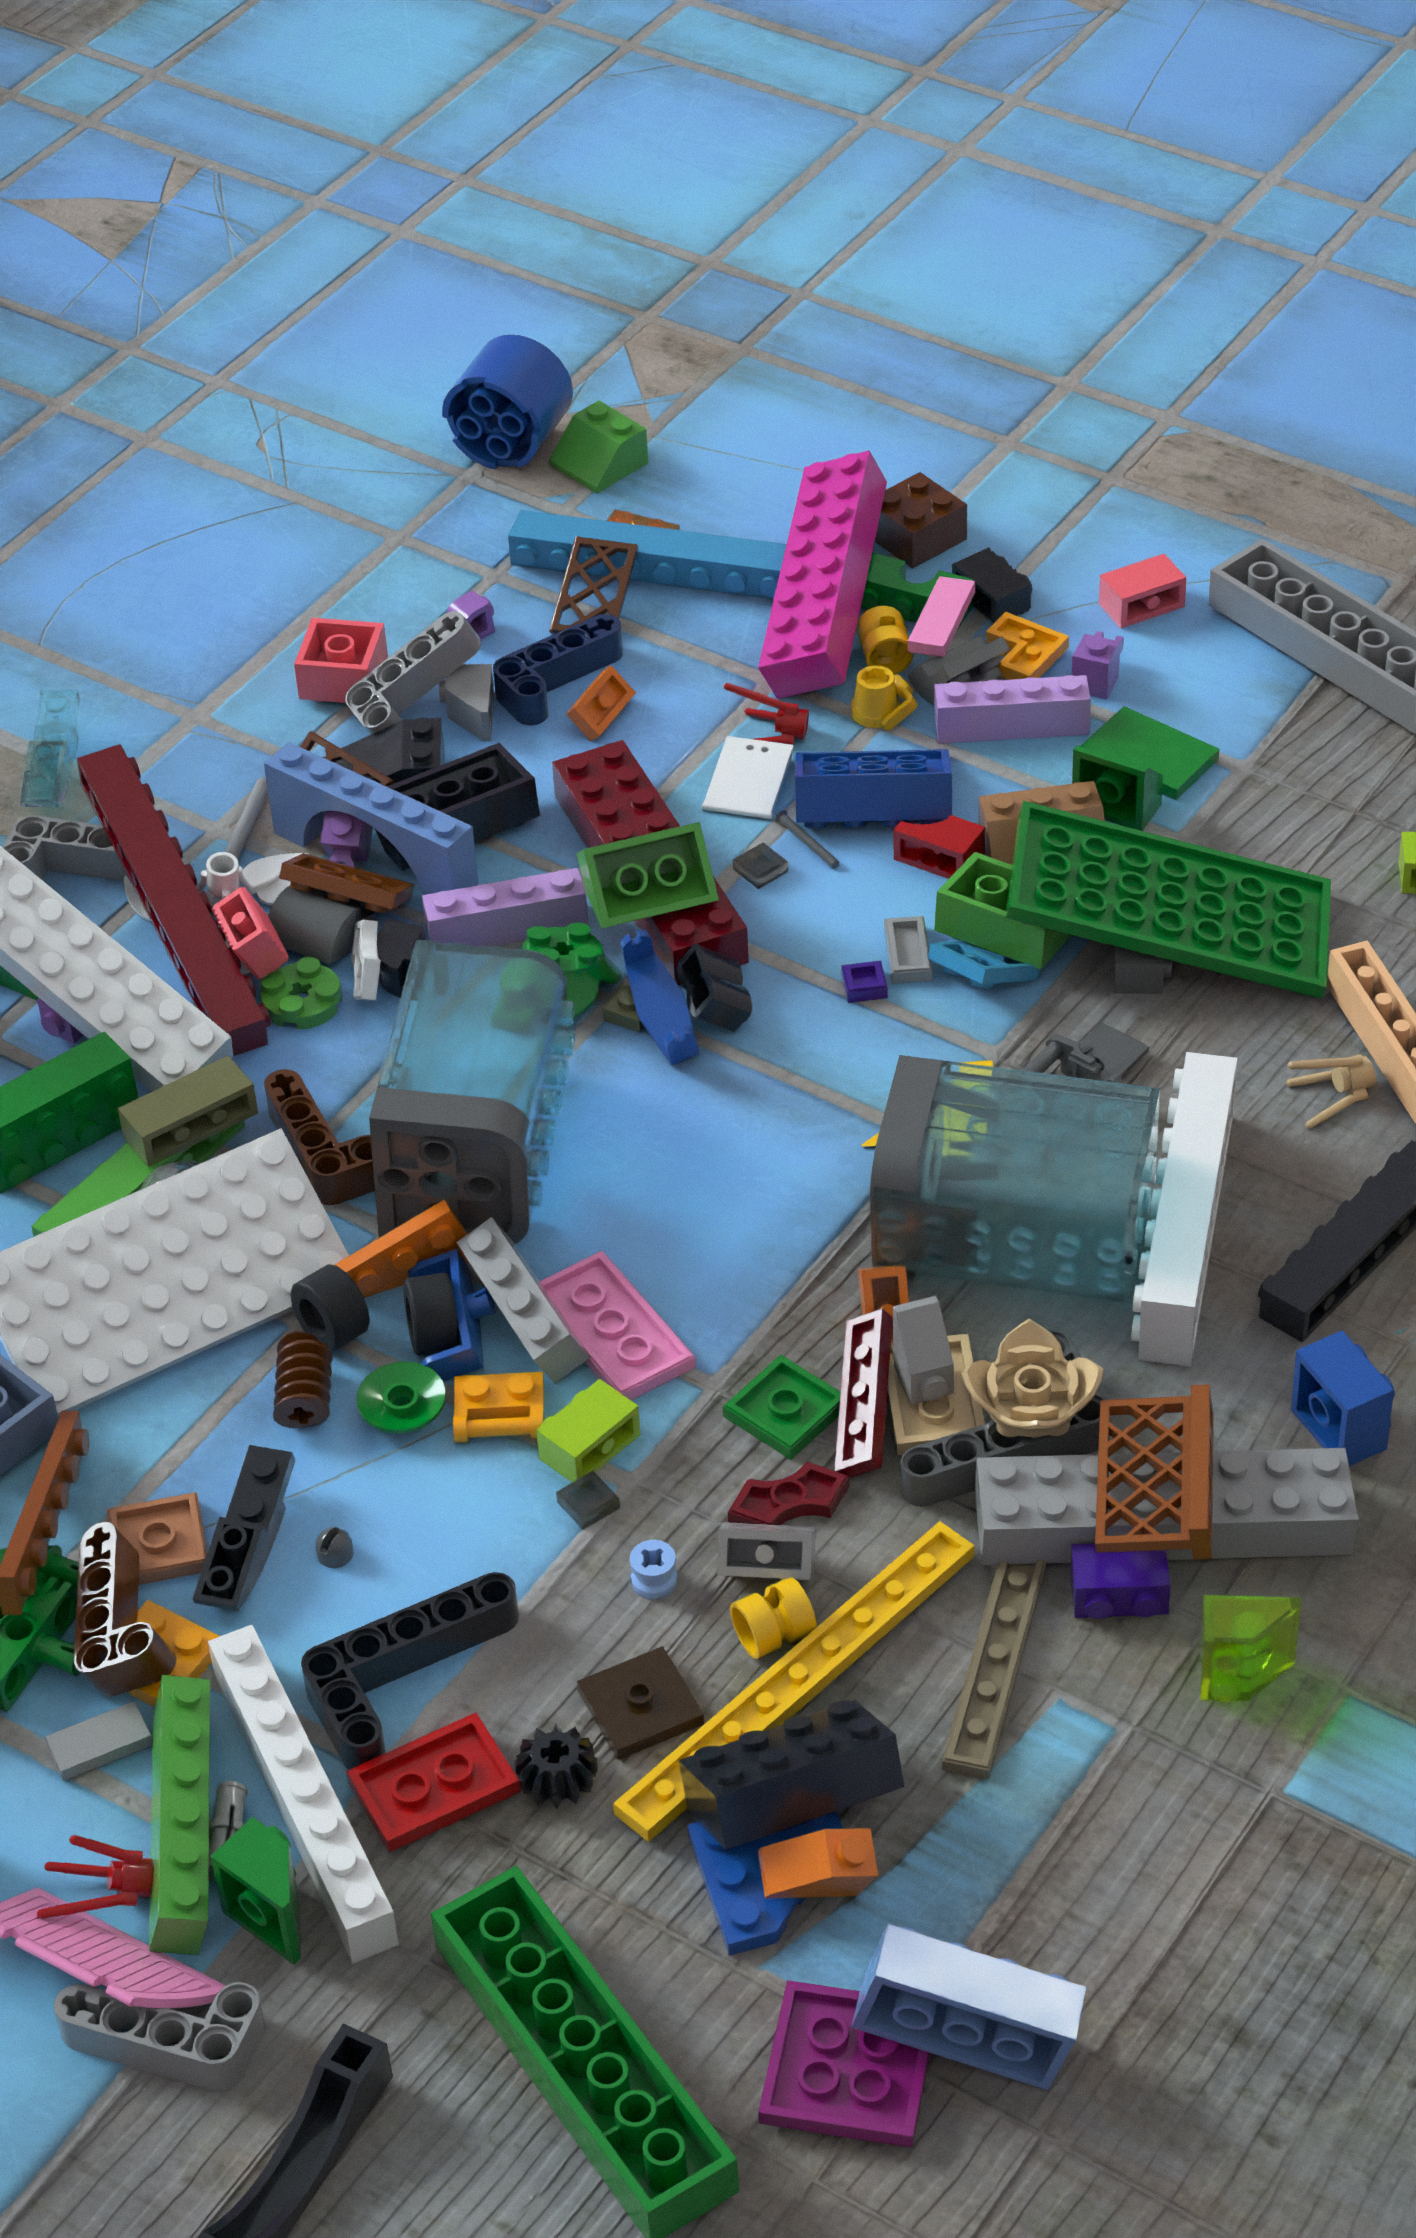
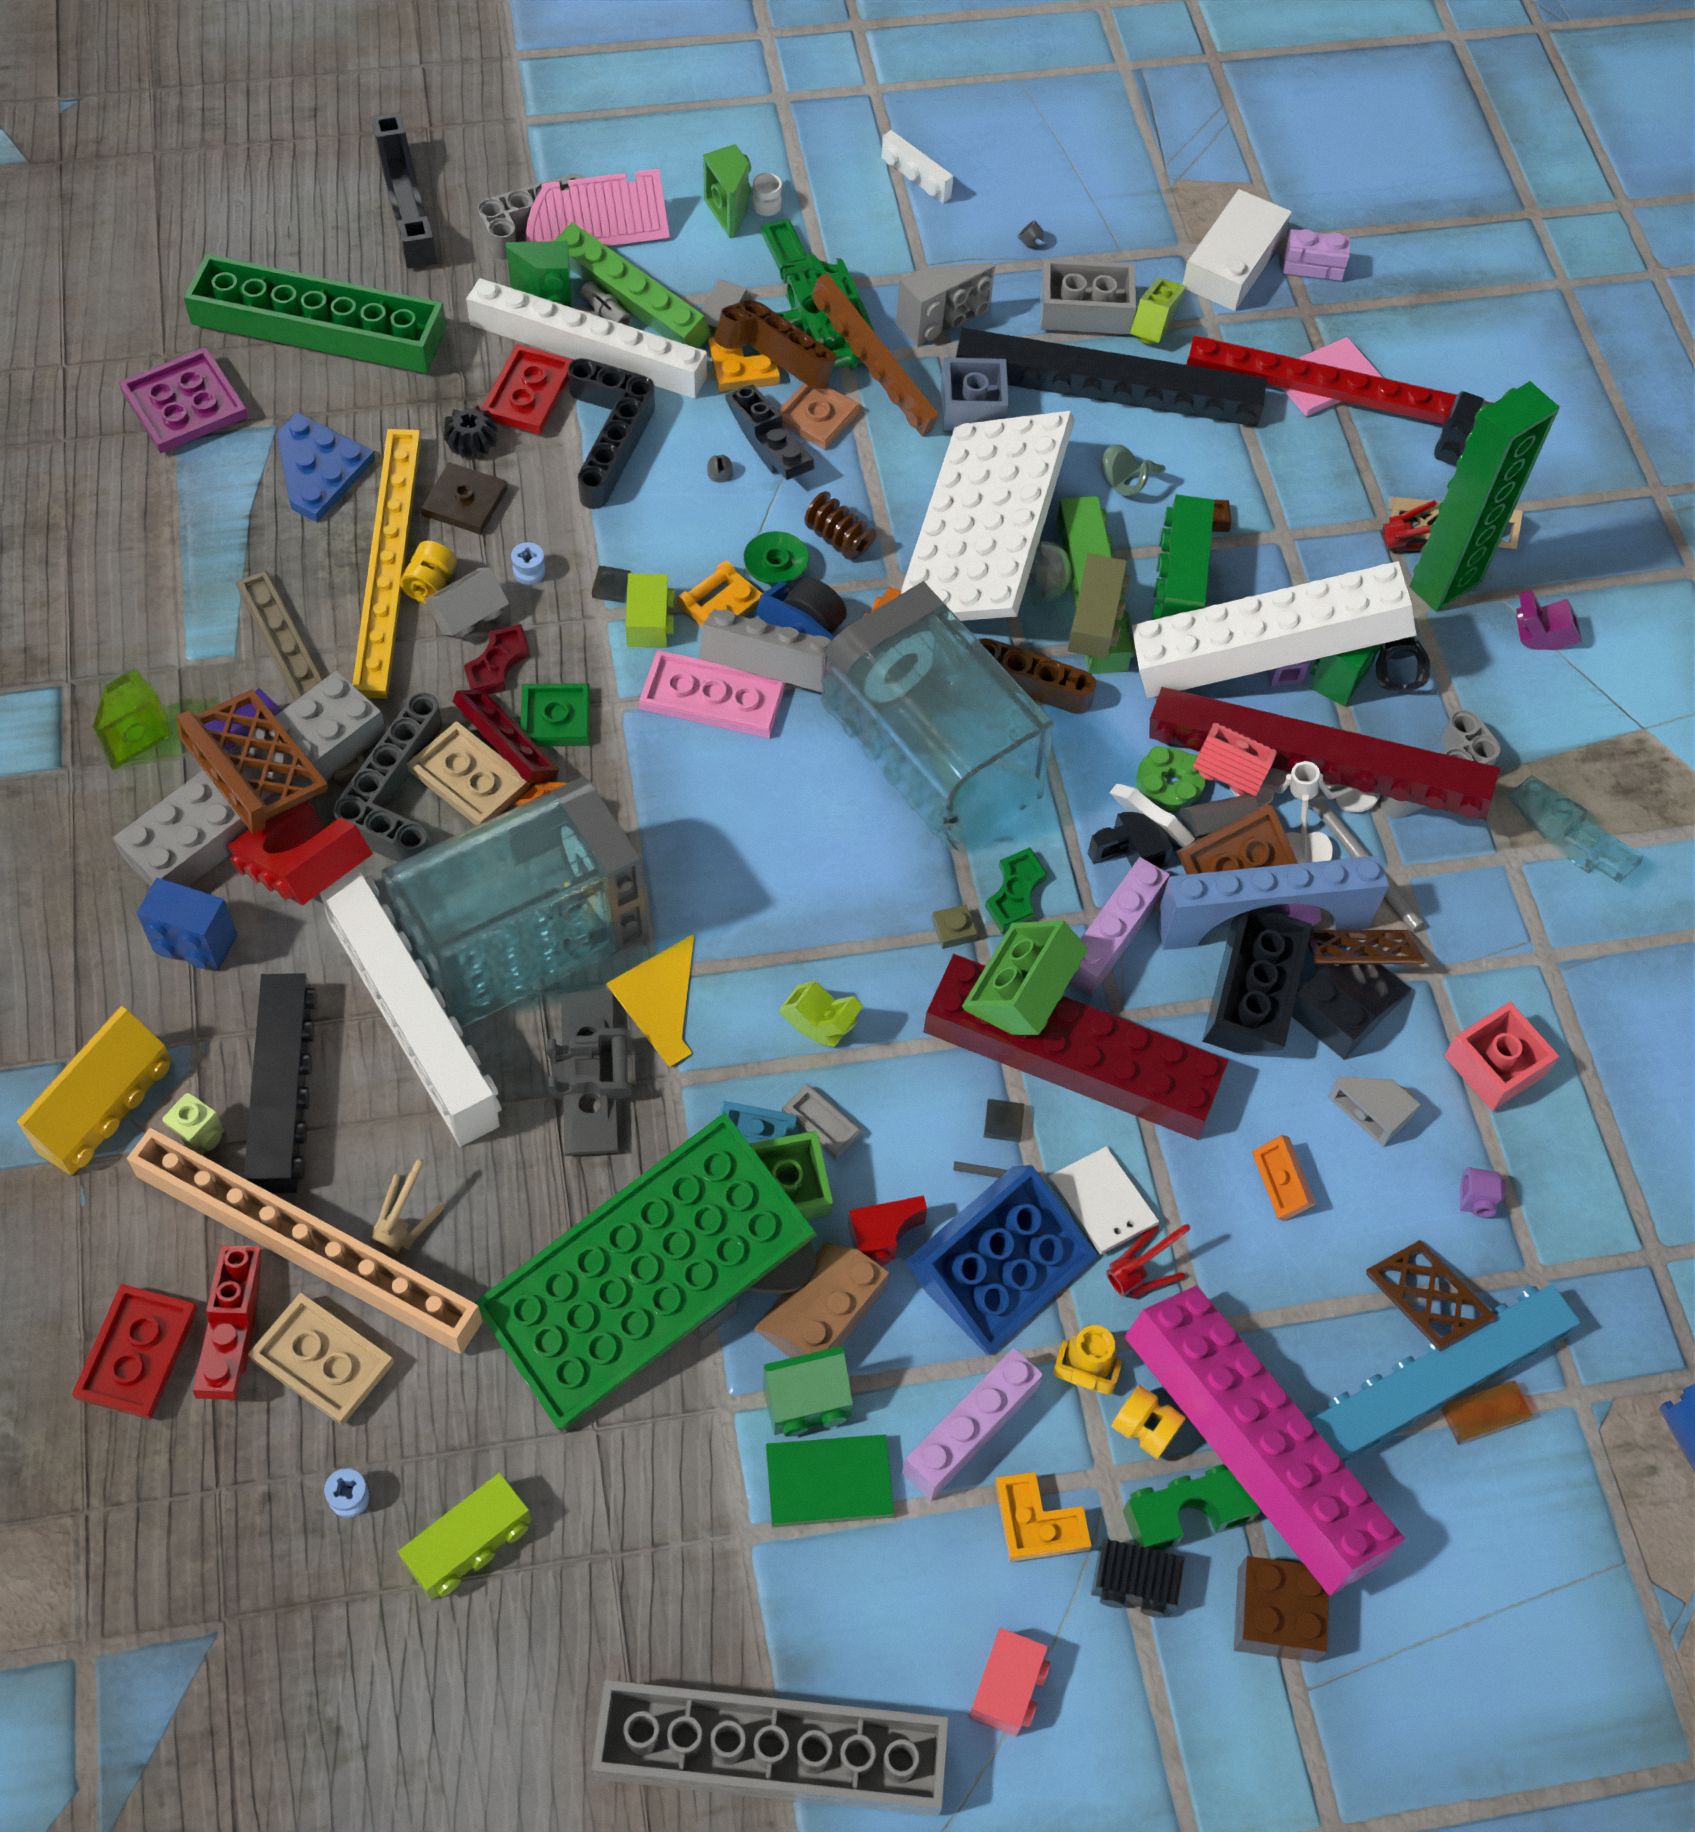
camera: 130 degrees right, 15 degrees up
red plant [37,1835,153,1919] -> none
black tyre [290,1264,370,1351] -> none
light grey beam [345,611,481,735] -> none
dark blue beam [493,614,623,725] -> none
green brick [501,922,622,1019] -> none
bright green slope [549,400,649,494] -> none
blue piece [620,929,699,1066] -> none
black brick [678,943,752,1032] -> none
black brick [679,1700,905,1850] -> none
orange slope [758,1828,878,1899] -> none
dark purple tile [841,961,888,1003] -> none
medium blue brick [851,1924,1086,2090] -> none
light grey slope [893,1296,954,1405] -> none
bright pink tile [907,576,975,657] -> none
dark grey brick [907,635,1010,705] -> none
tan brick [962,1319,1104,1438] -> none
medium lavender brick [1072,631,1124,699] -> none
none -> red arch [227,801,373,906]
none -> lime brick [778,980,864,1047]

